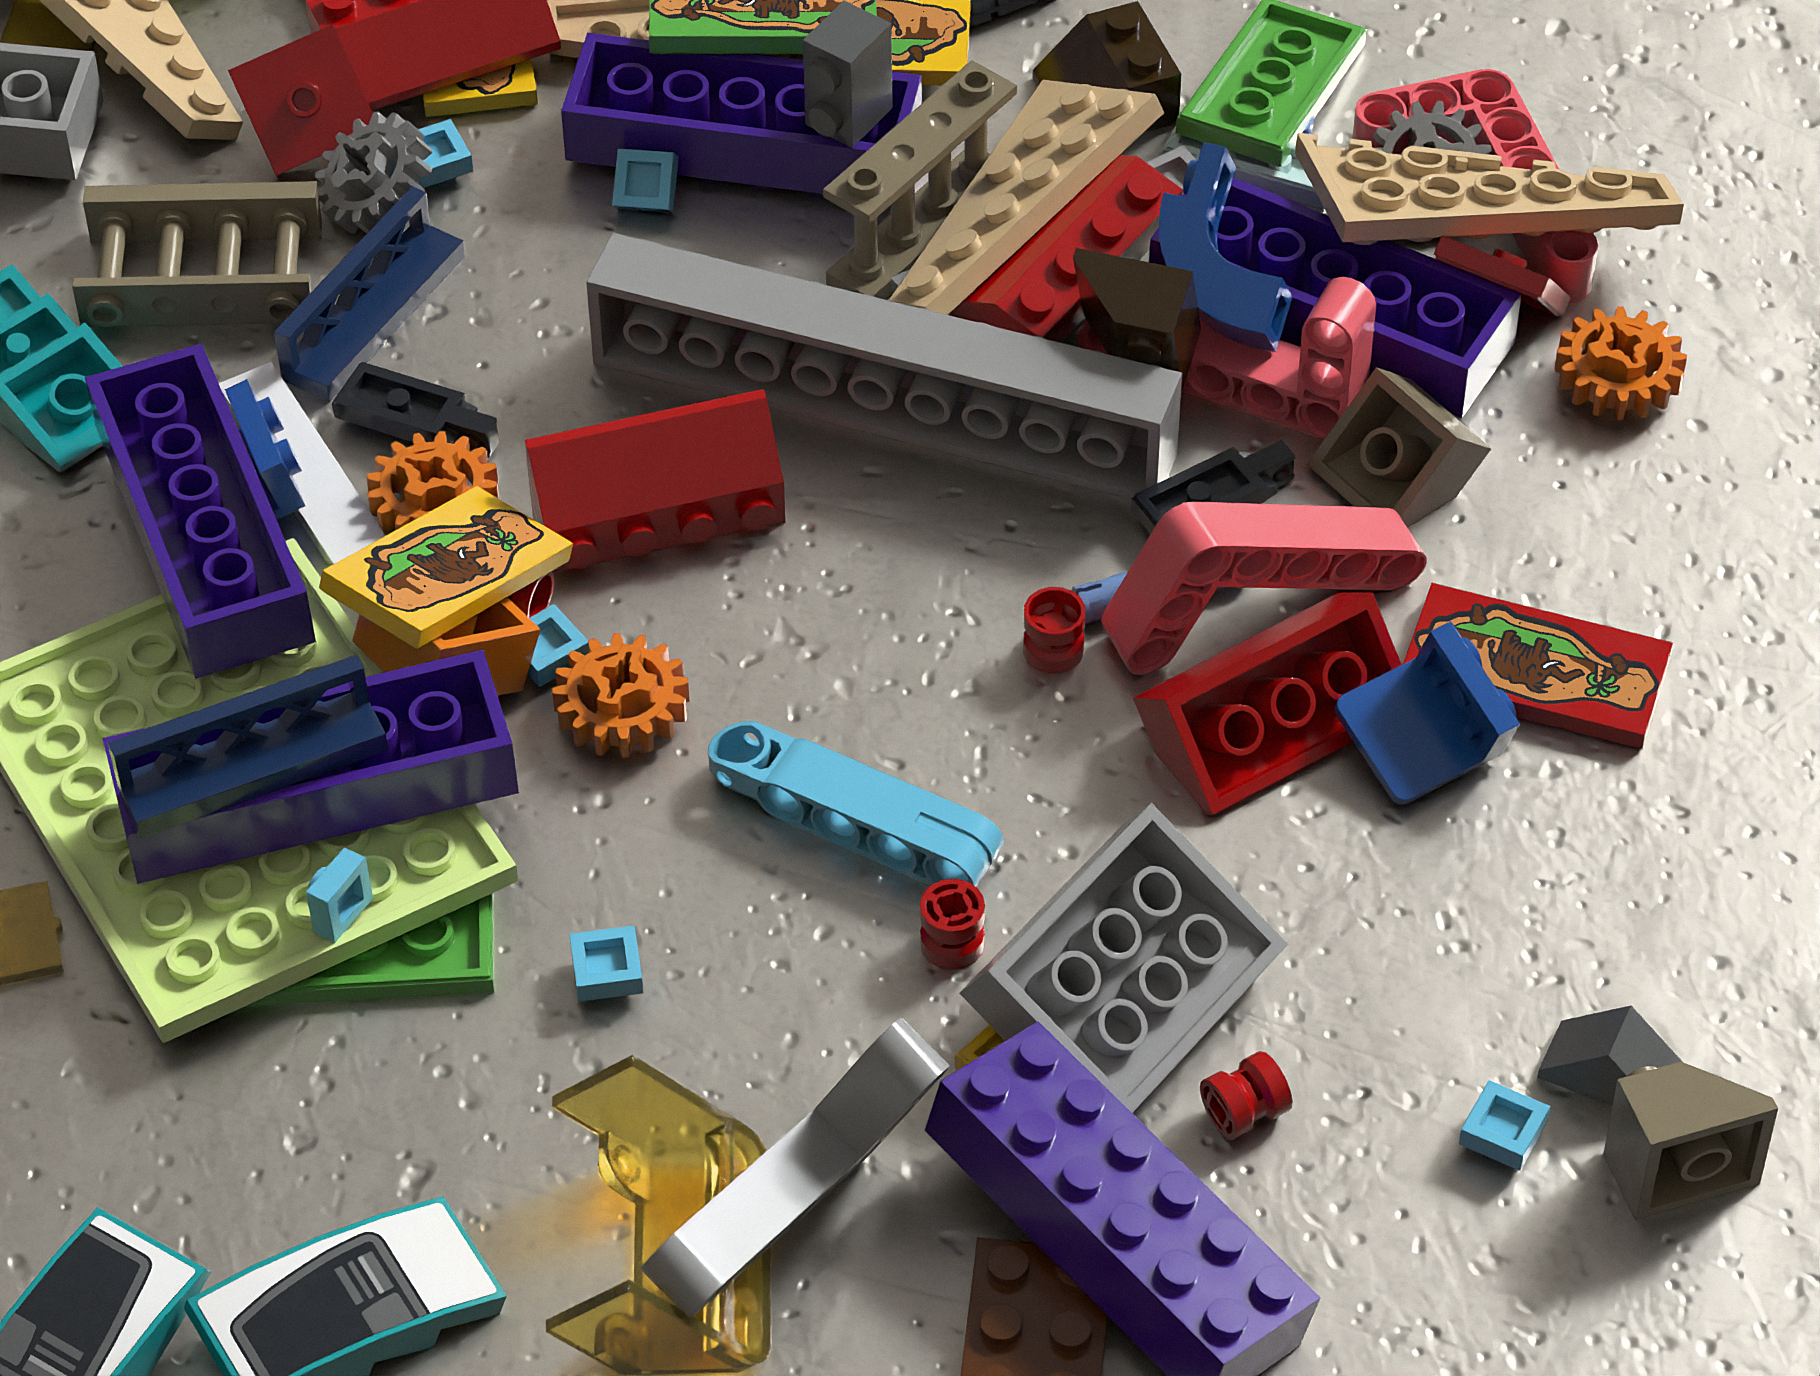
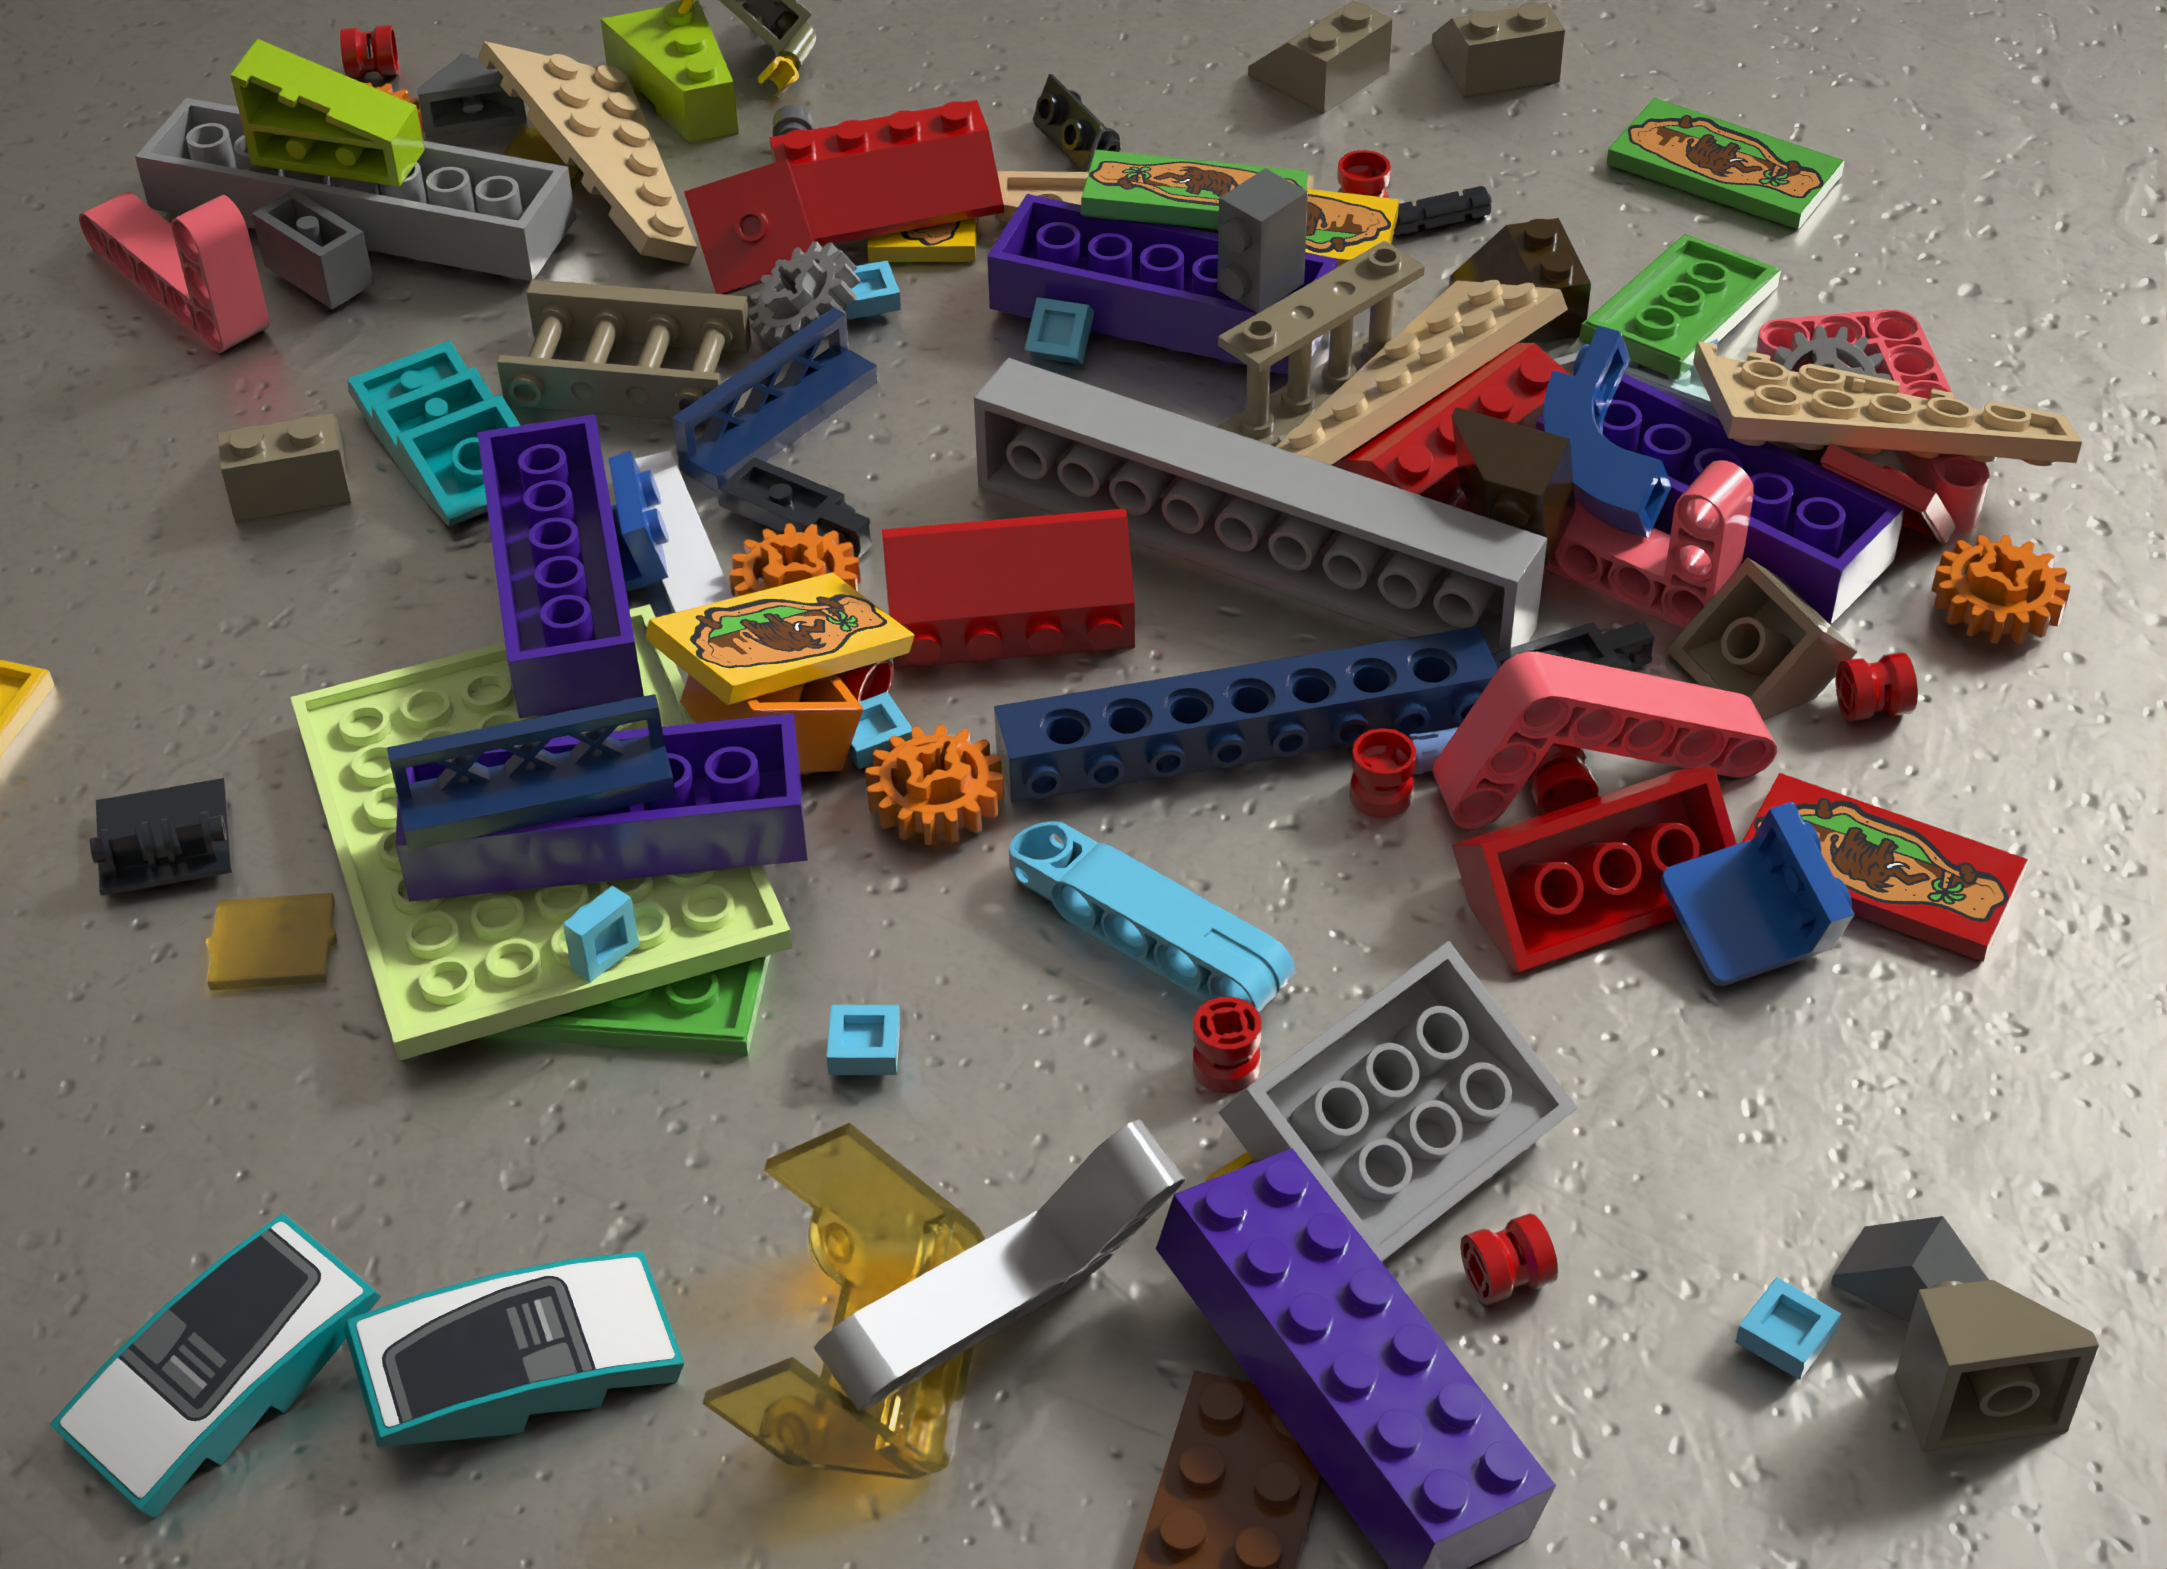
camera: 10 degrees right, 5 degrees down
none -> dark blue brick [994,626,1498,803]
none -> red wheel [1528,743,1599,815]
none -> red wheel [1835,653,1918,722]

